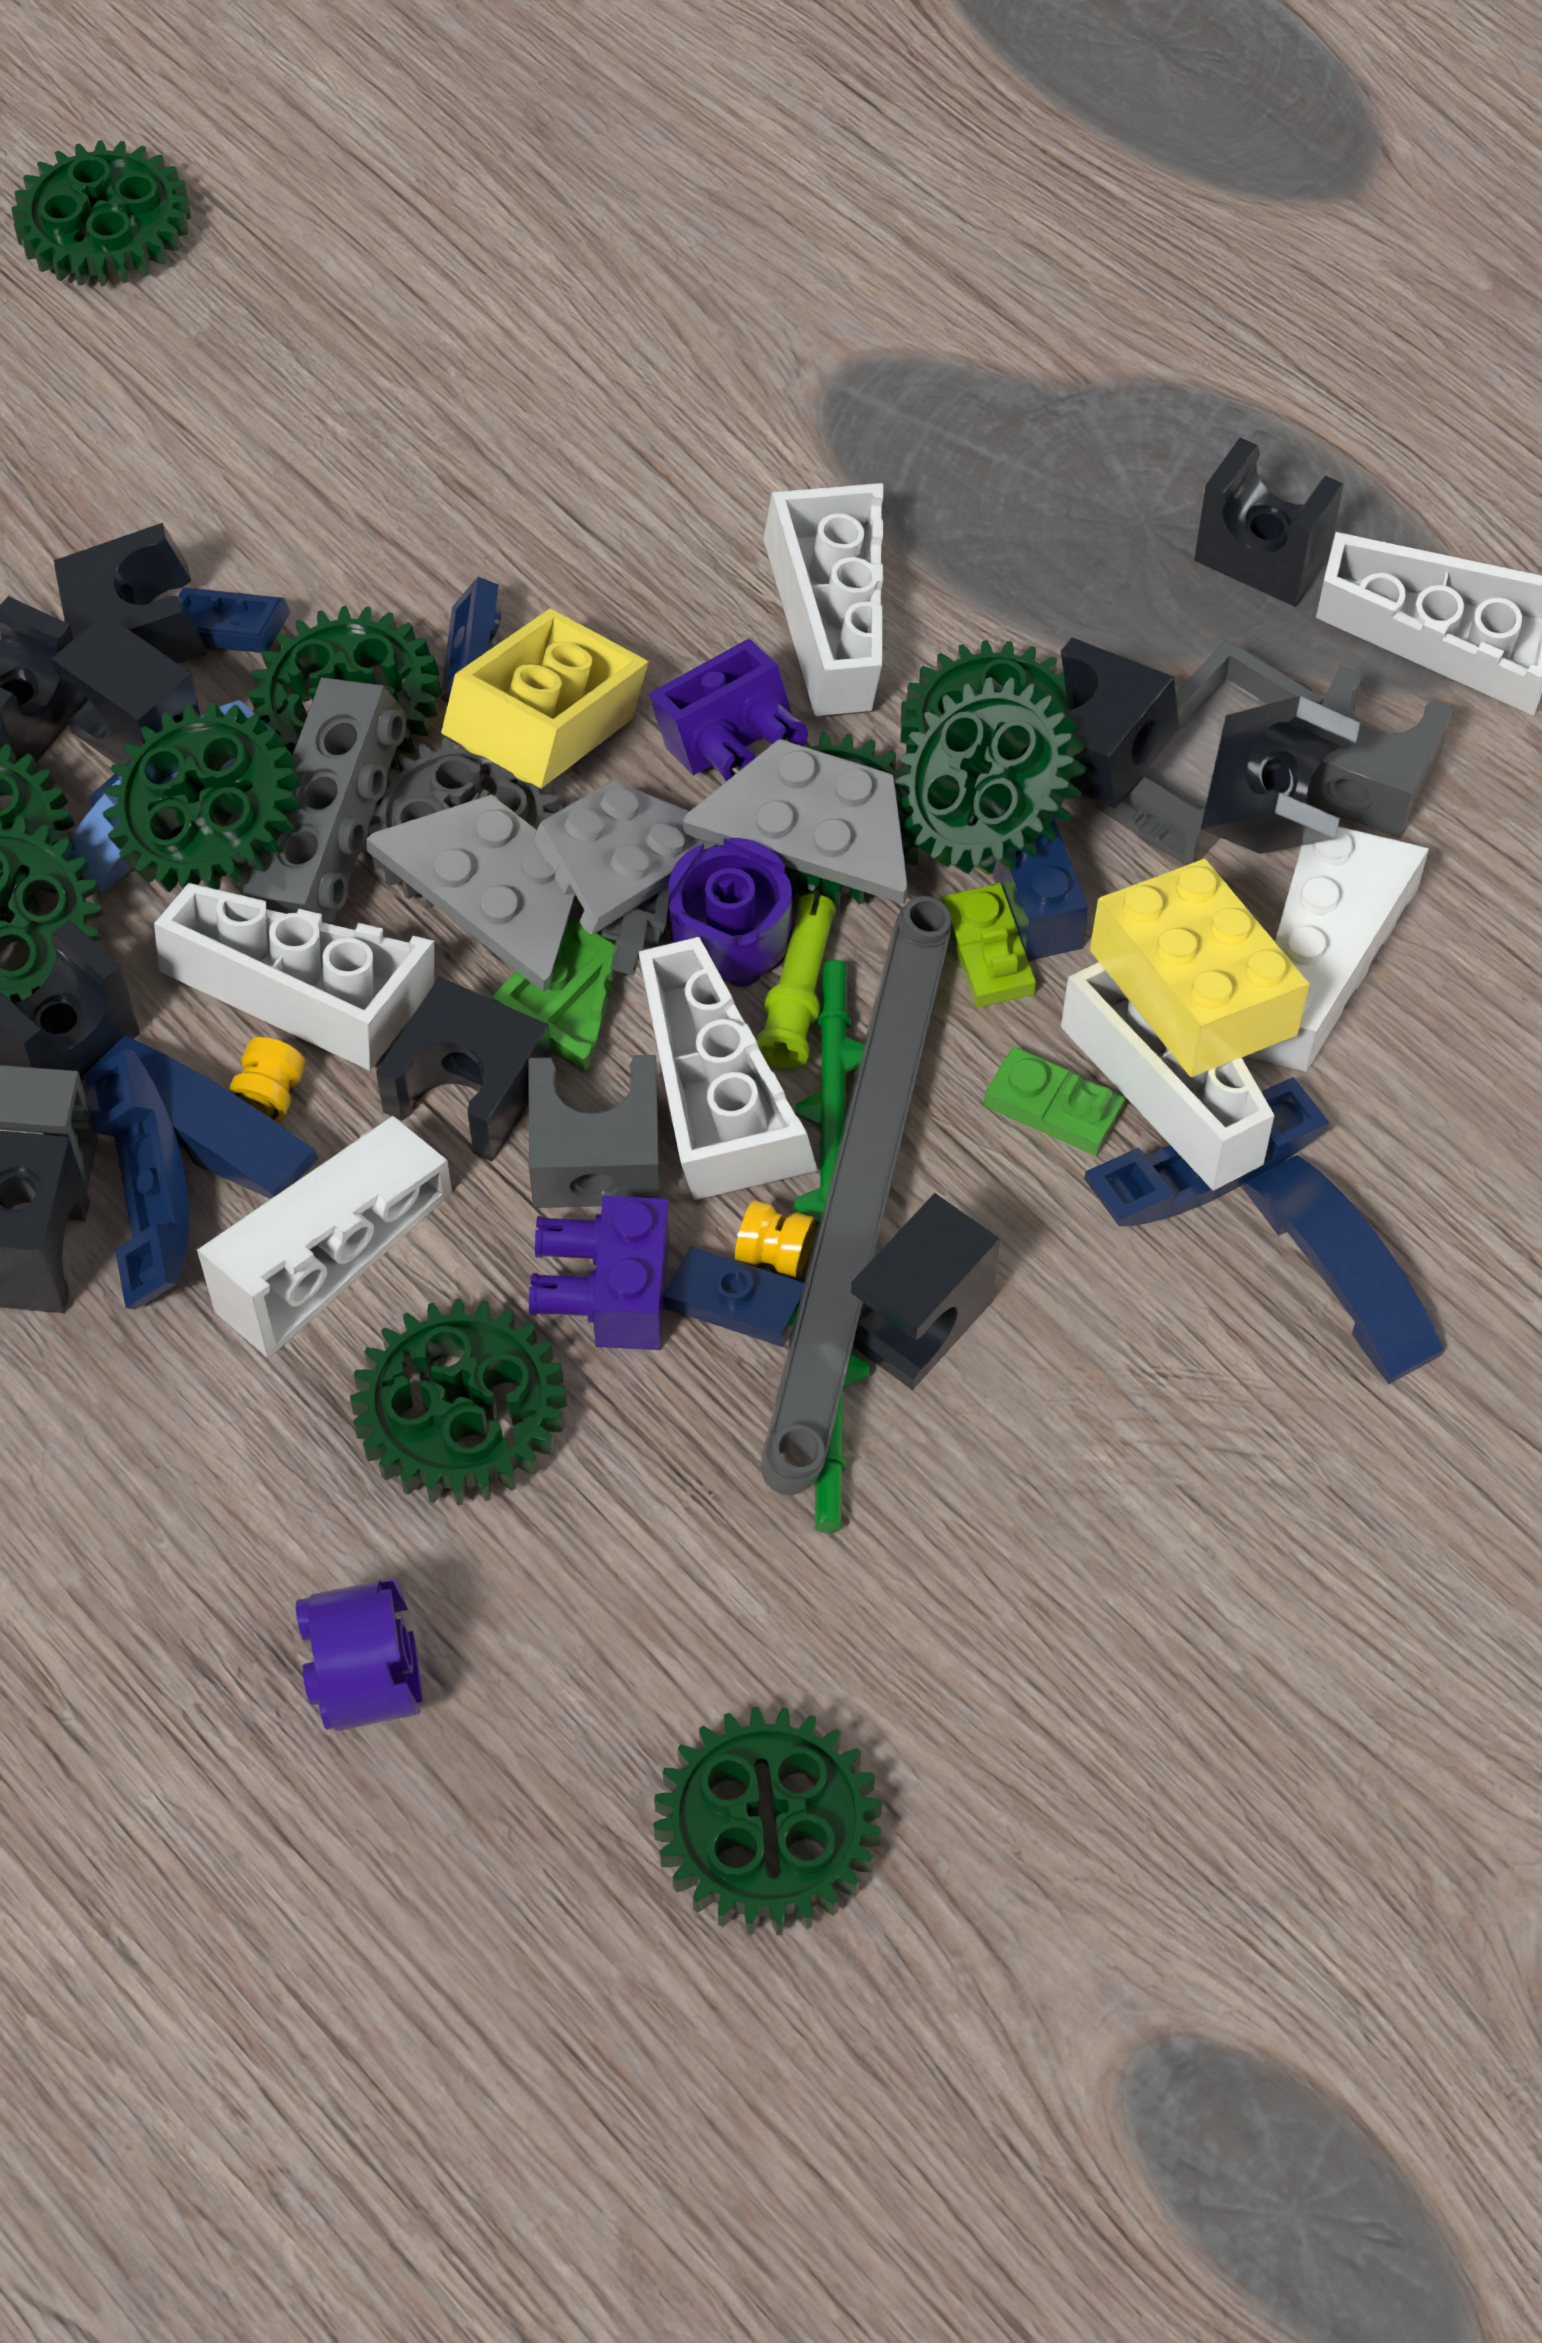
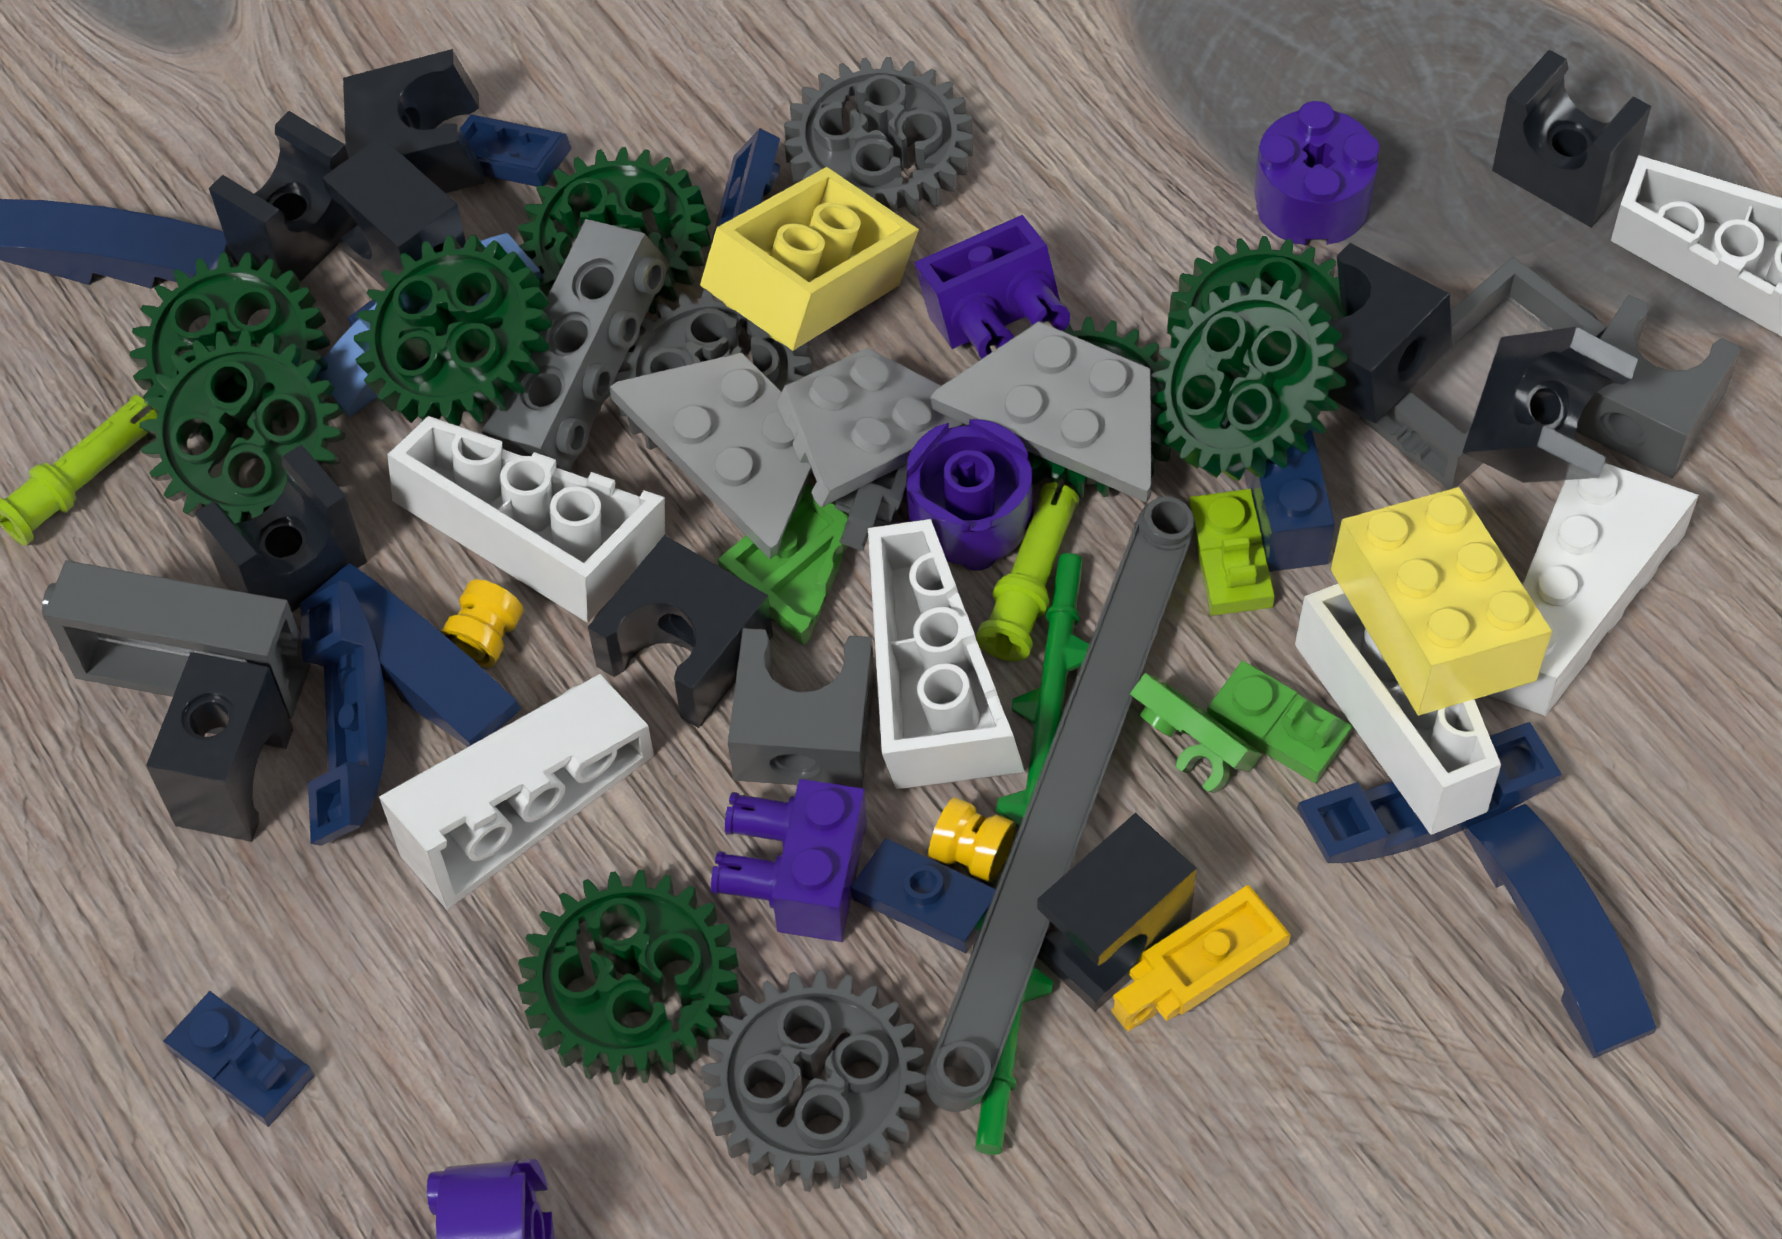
camera: 10 degrees right, 0 degrees up
white wedge [763,483,883,716] -> none
none -> dark blue plate [163,991,314,1127]
none -> dark grey gear [702,970,926,1192]
none -> dark grey gear [784,57,973,217]
none -> yellow hinge [1111,885,1291,1032]
none -> bright green plate [1130,673,1262,793]
none -> dark purple brick [1254,101,1379,245]

